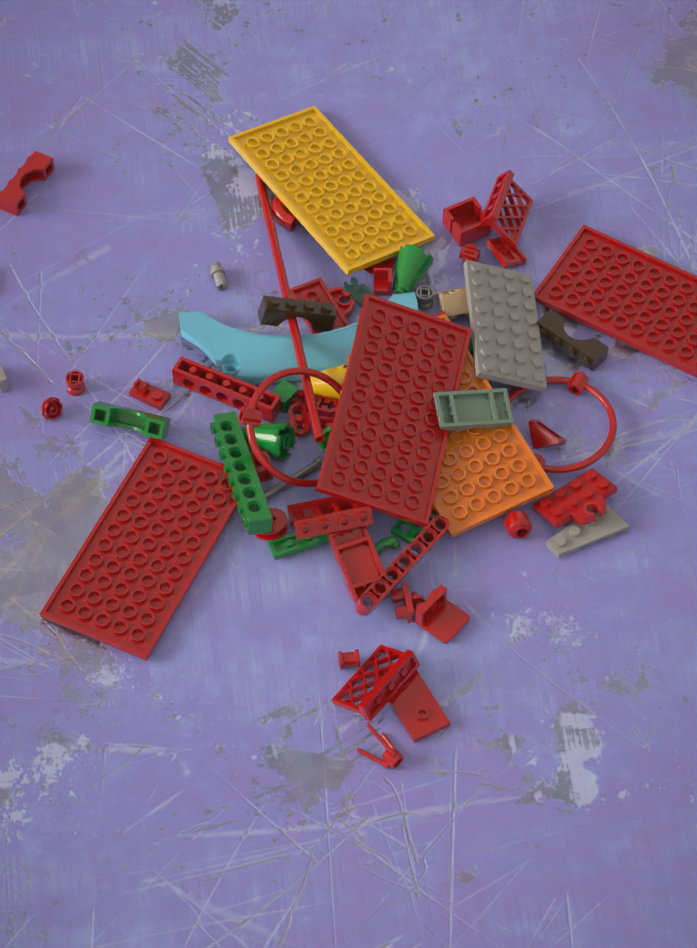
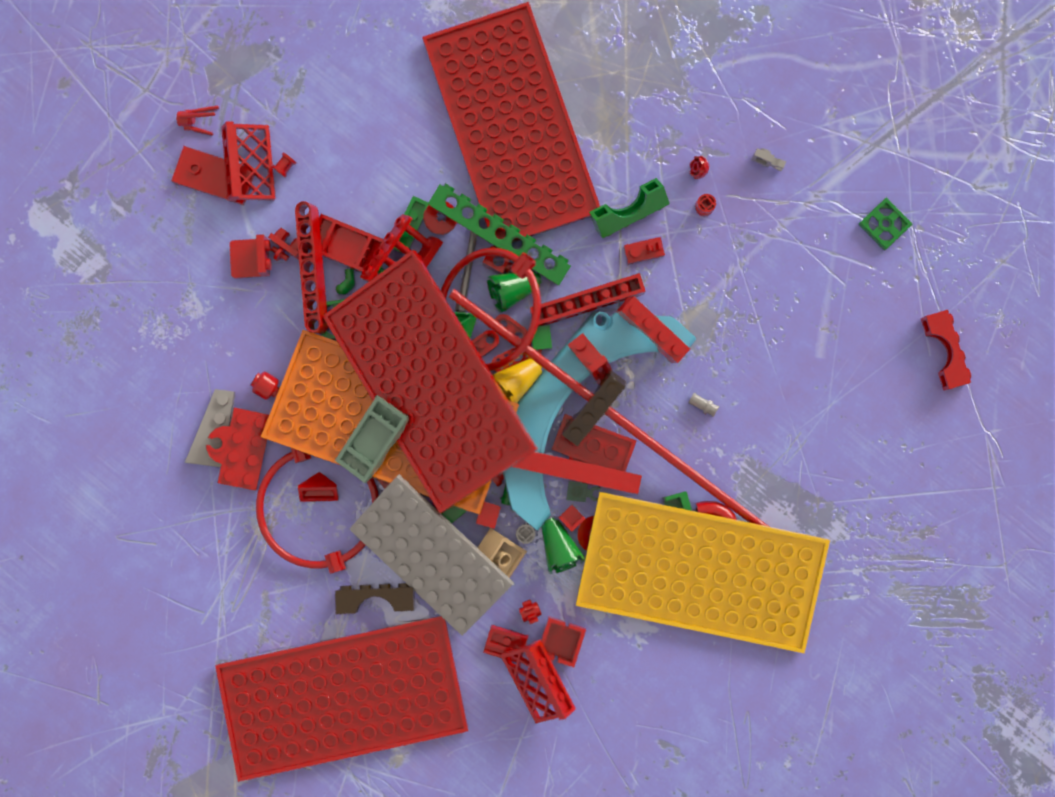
camera: 135 degrees right, 30 degrees up
none -> red tile [512,452,642,494]
none -> red bracket [568,333,613,385]
none -> red arch [616,296,690,363]
none -> green panel [662,491,692,510]

